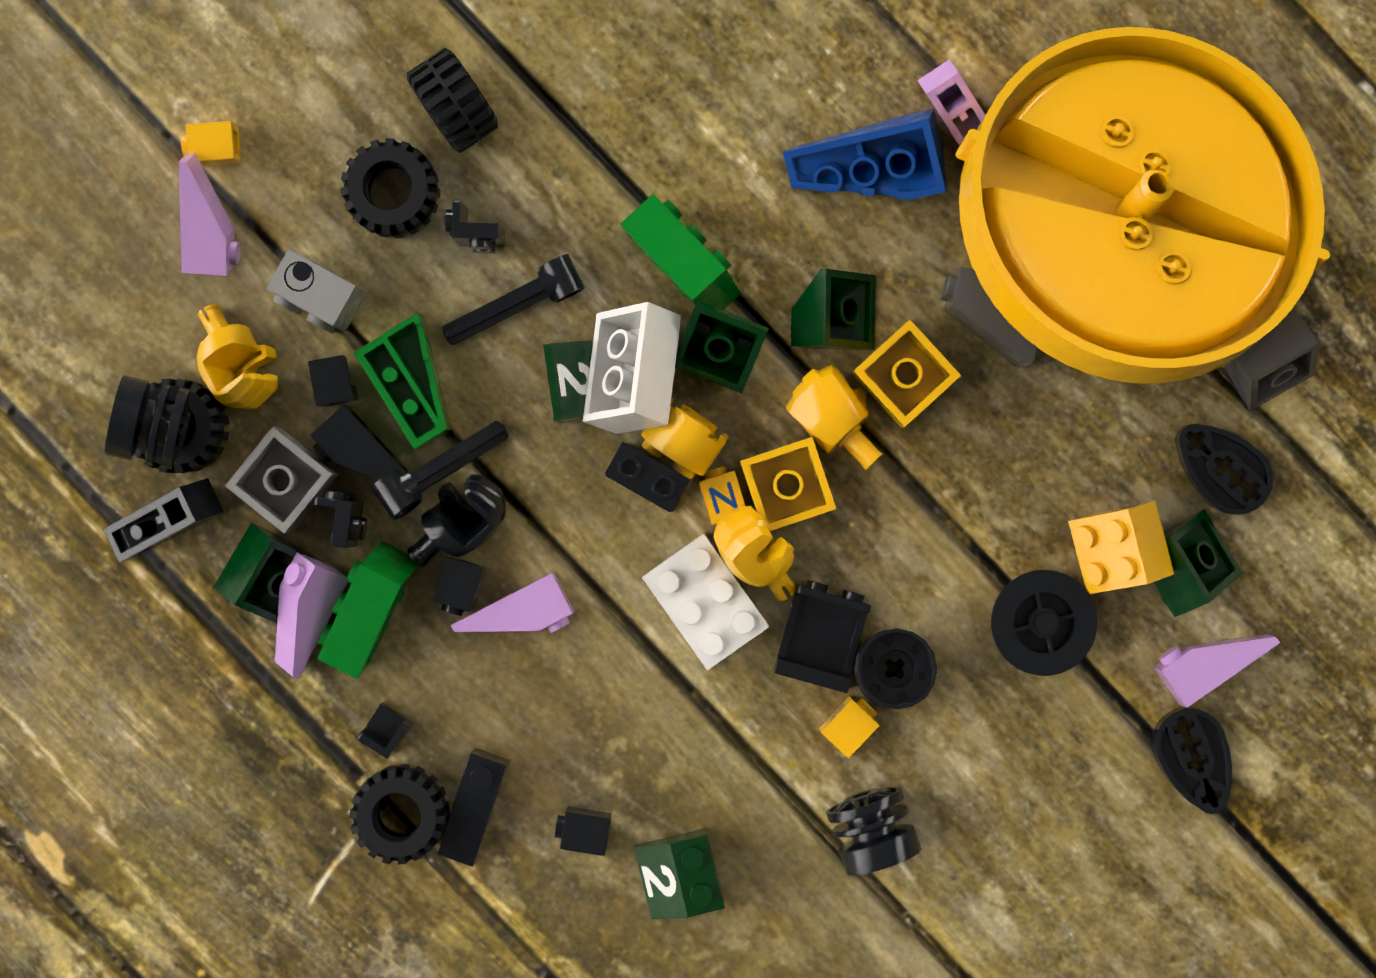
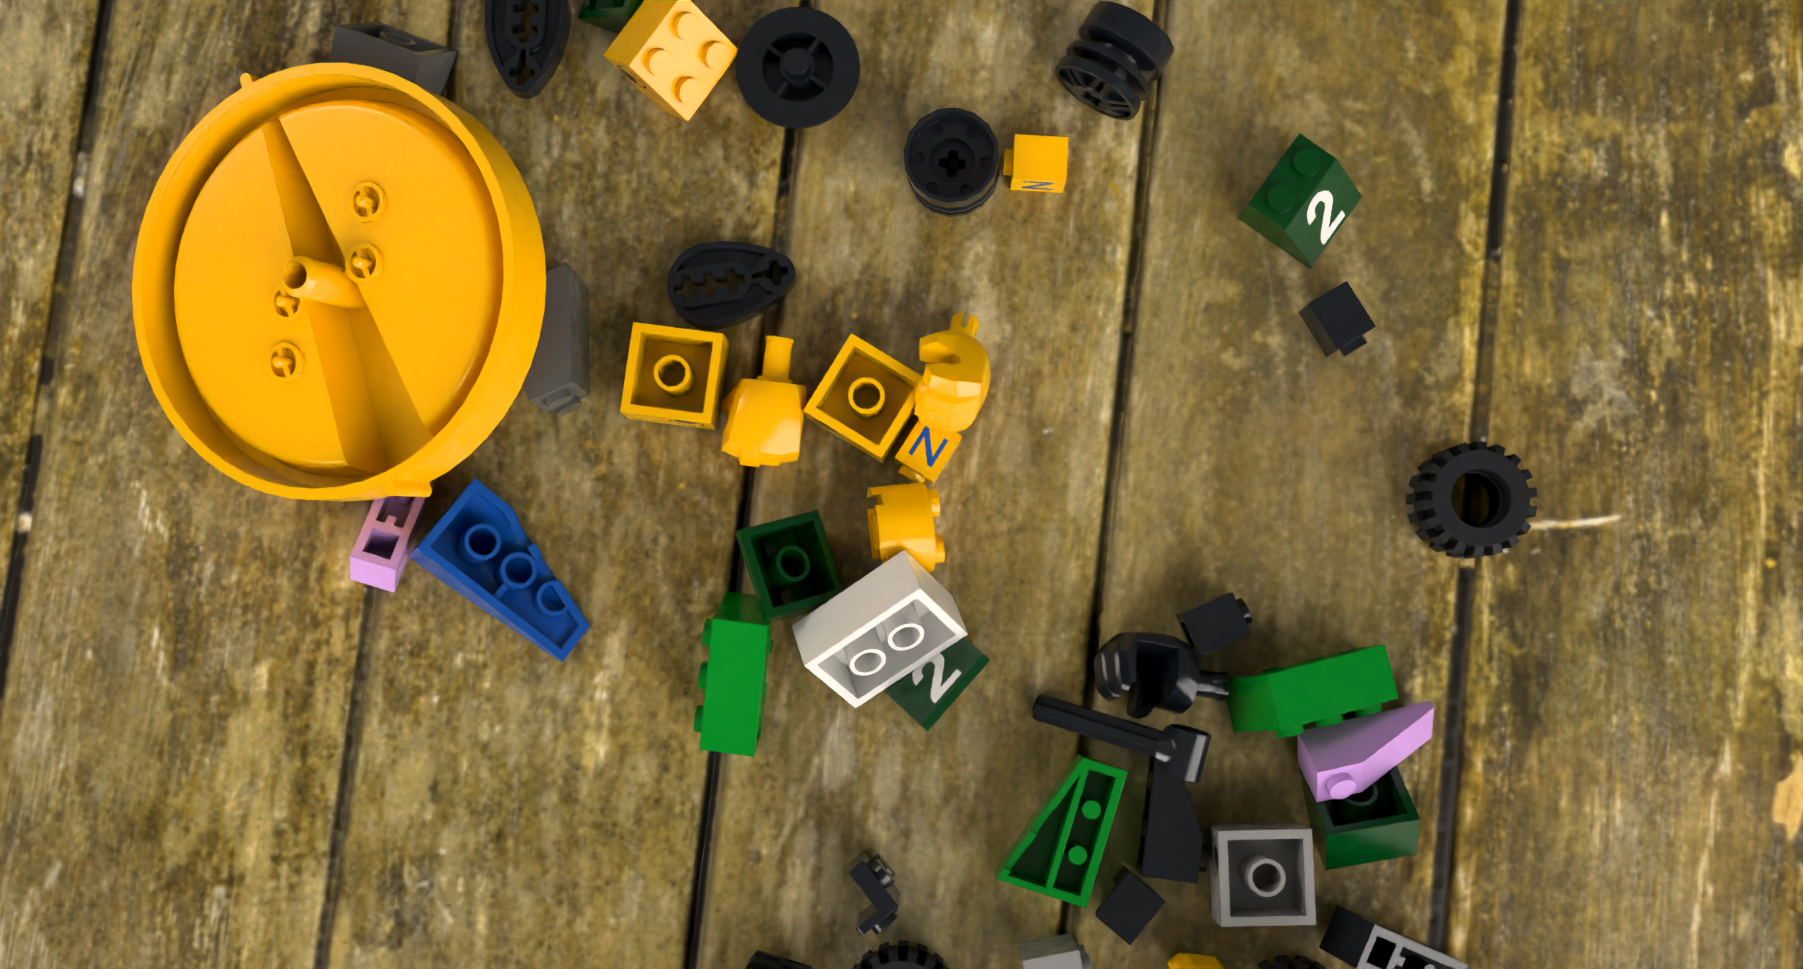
camera: 120 degrees left, 5 degrees down
black bracket [314,490,367,548] -> none
black panel [356,702,414,759] -> none
black slope [438,748,510,867] -> none
black axle [442,254,585,345] -> none
lavender slope [451,572,575,633] -> none
black panel [605,442,690,512] -> none
white brick [642,533,769,671] -> none
black panel [773,580,871,694] -> none
dark green slope [791,269,876,350] -> none
none -> black piece [667,241,797,330]

